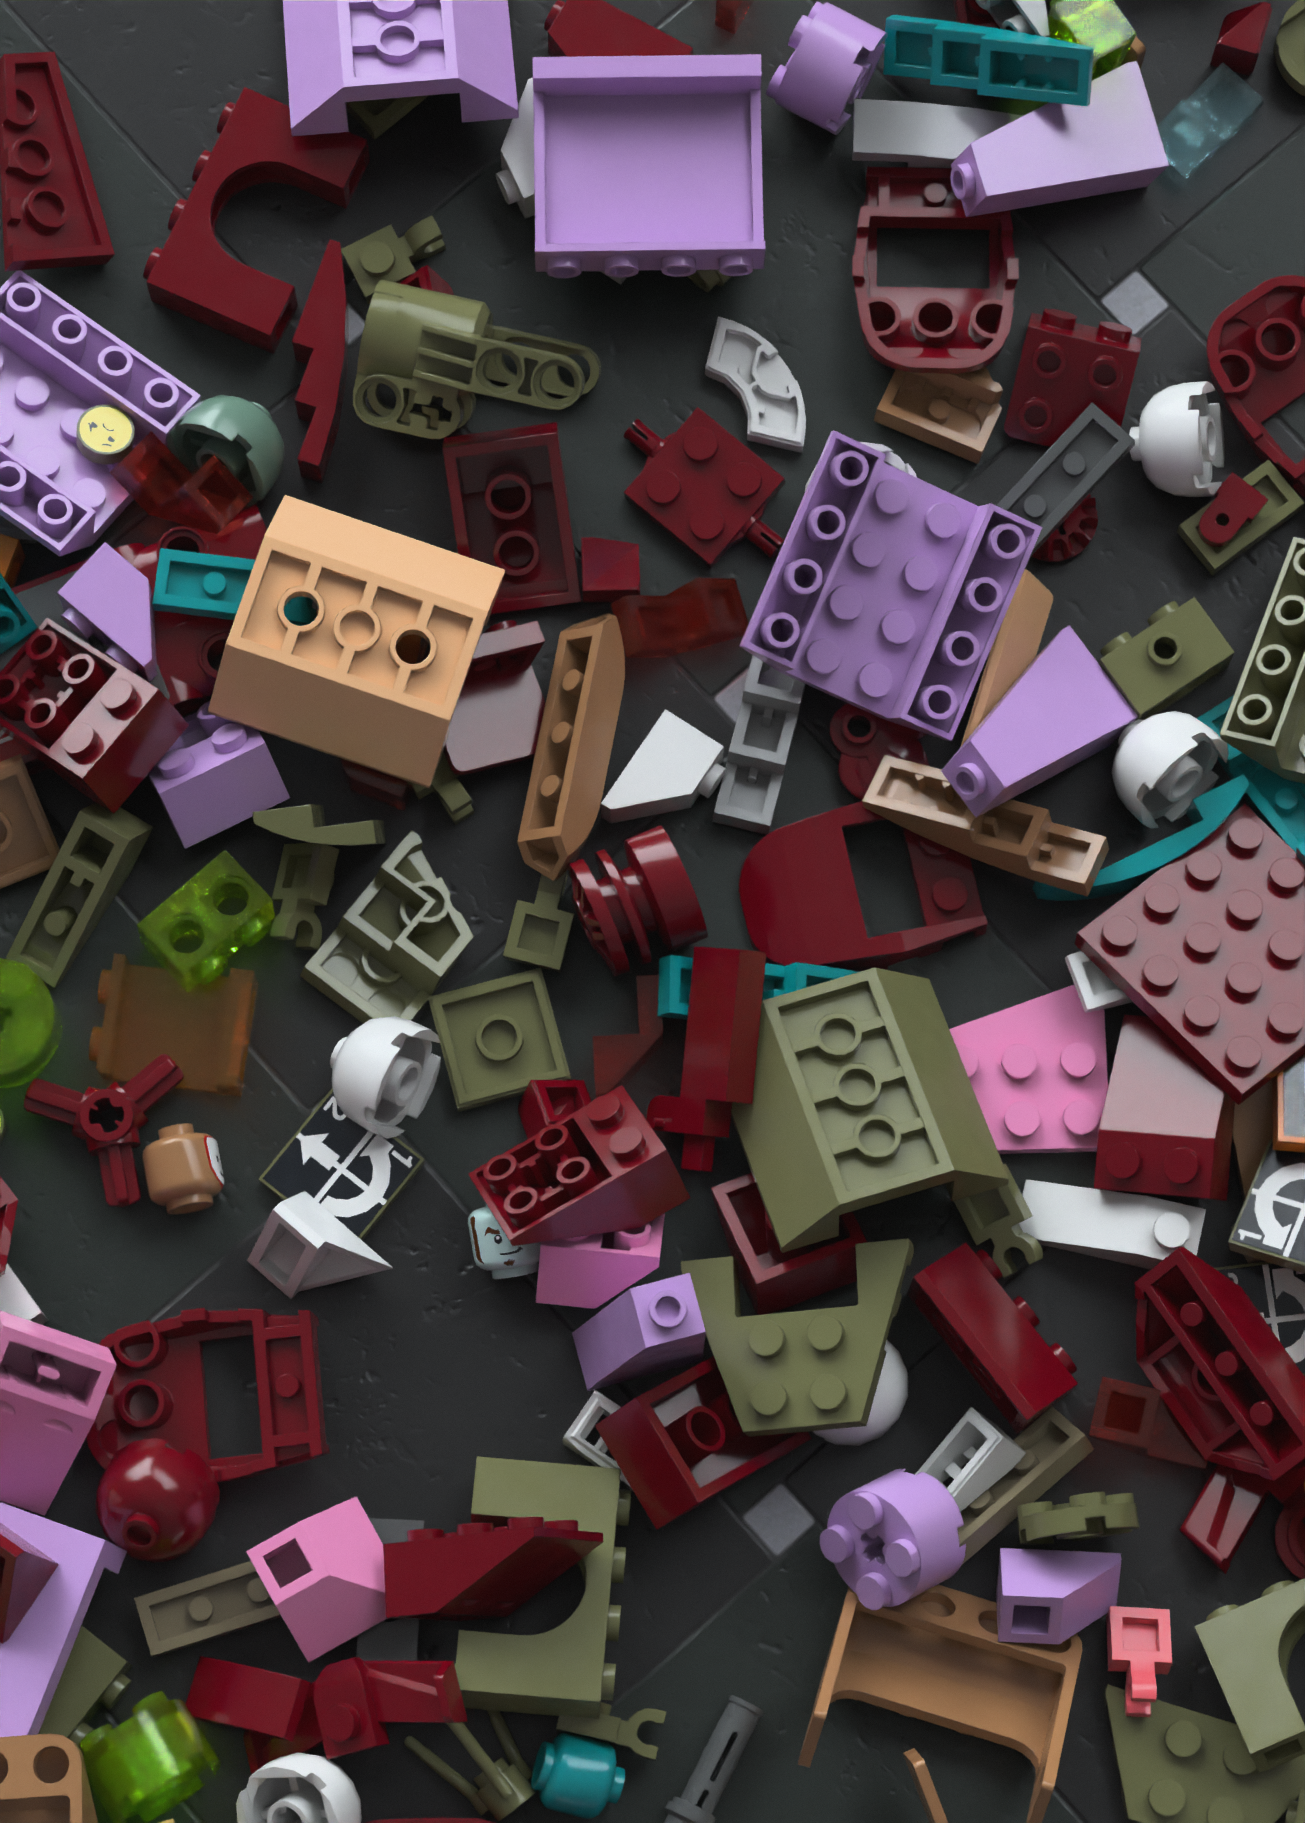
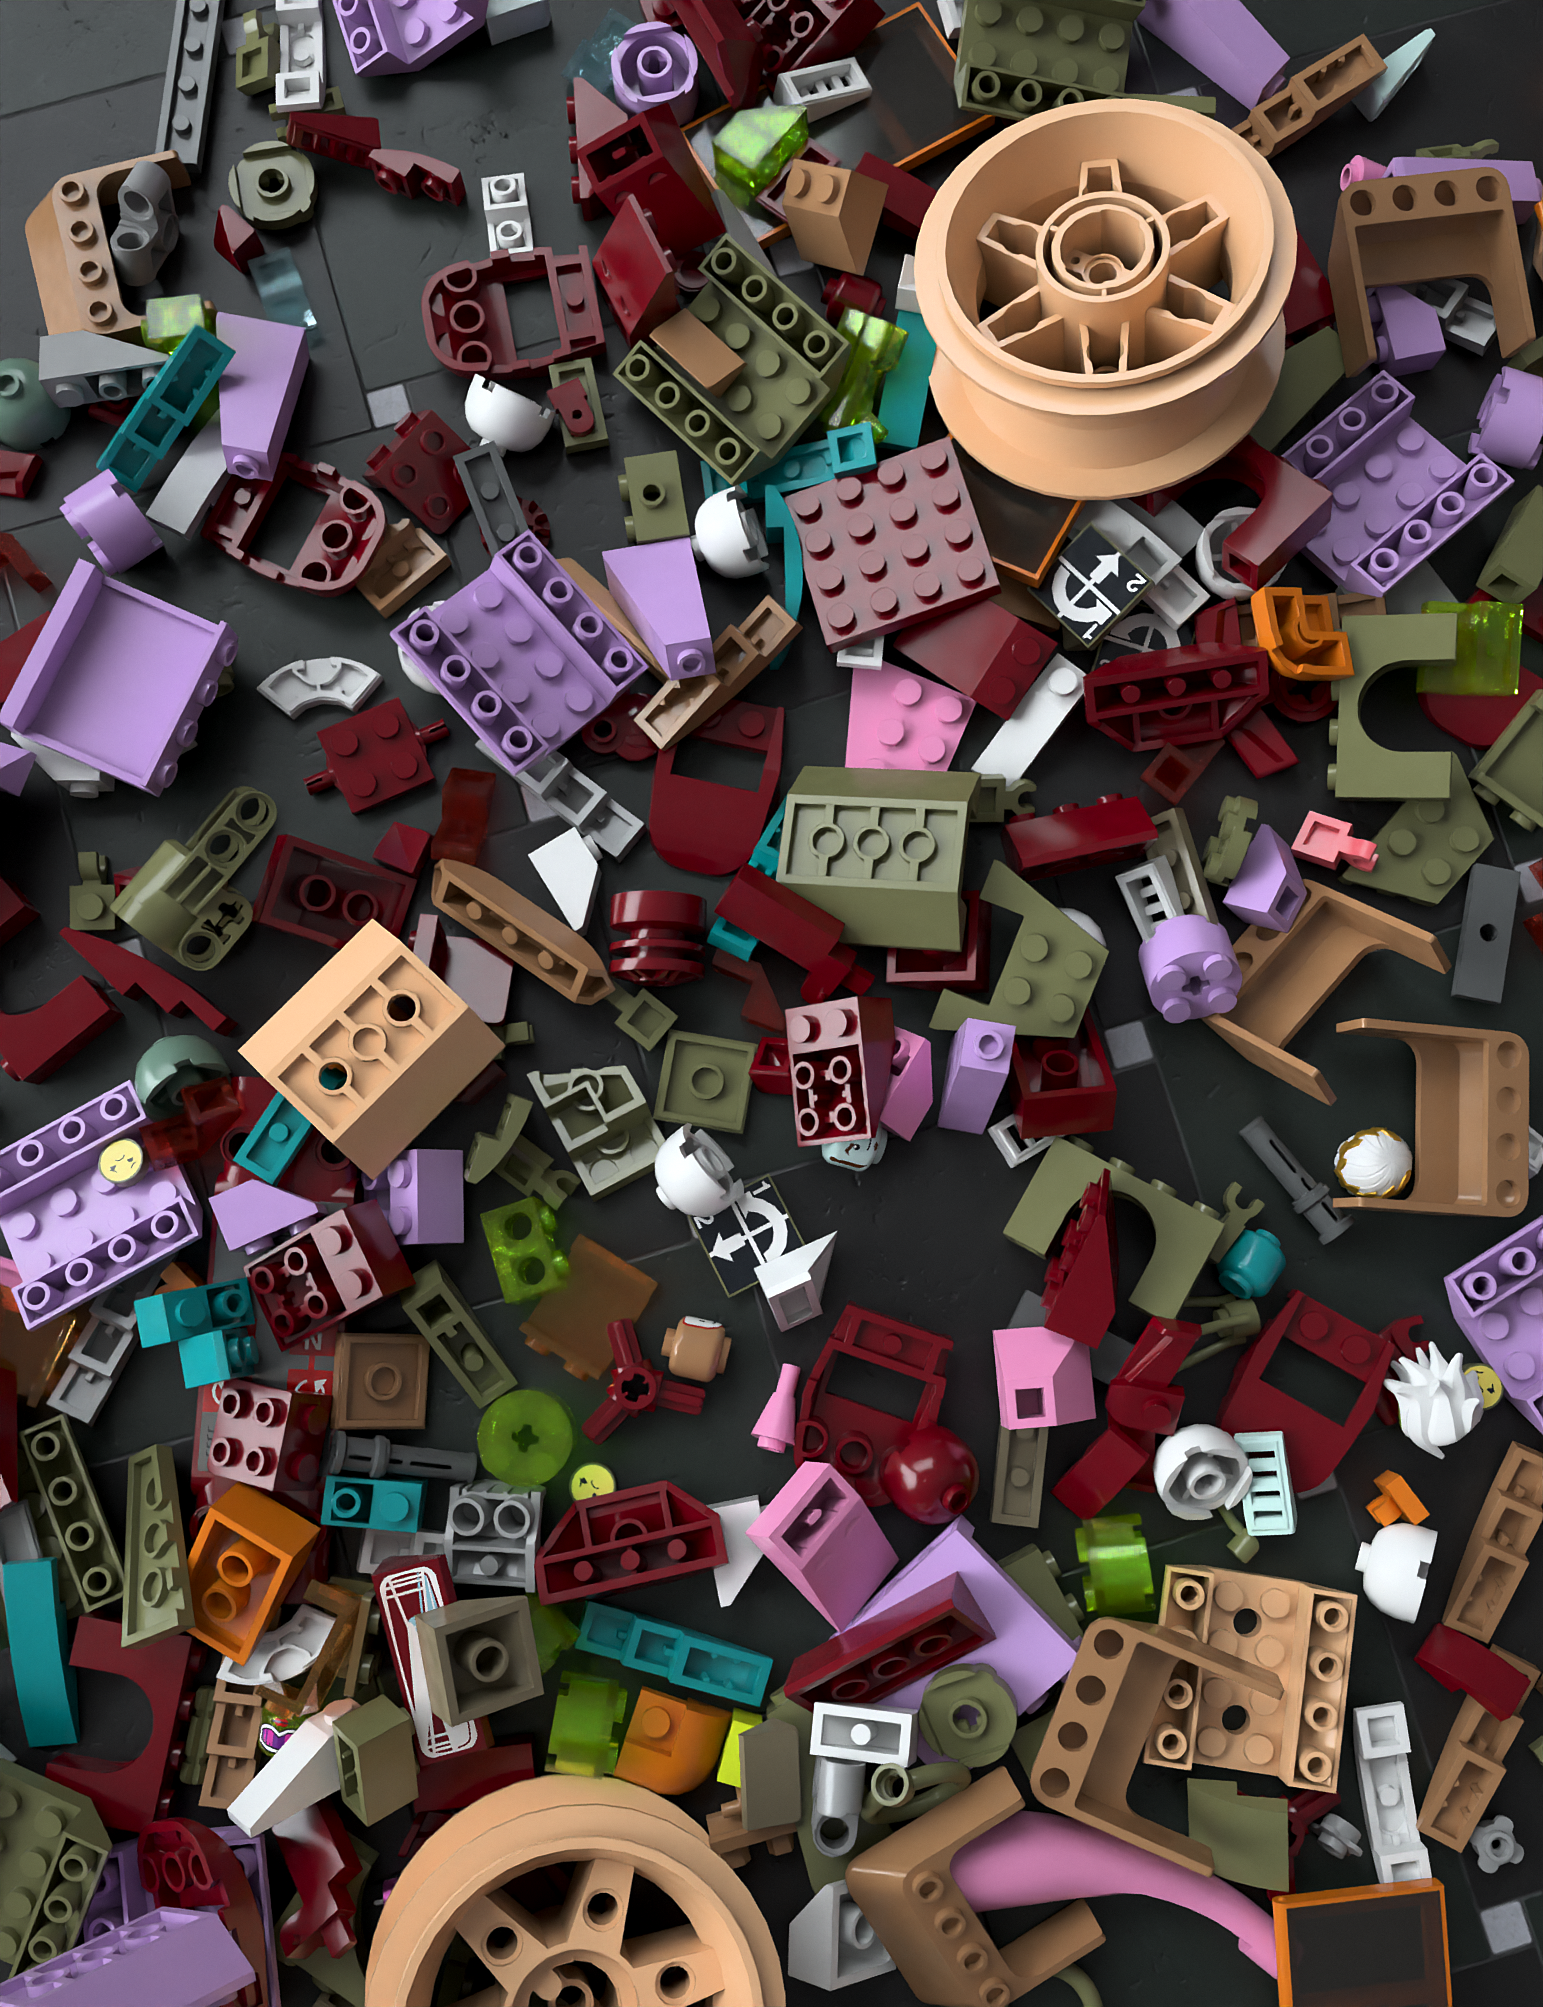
camera: 65 degrees left, 5 degrees up
none -> bright pink cone [750,1364,801,1453]

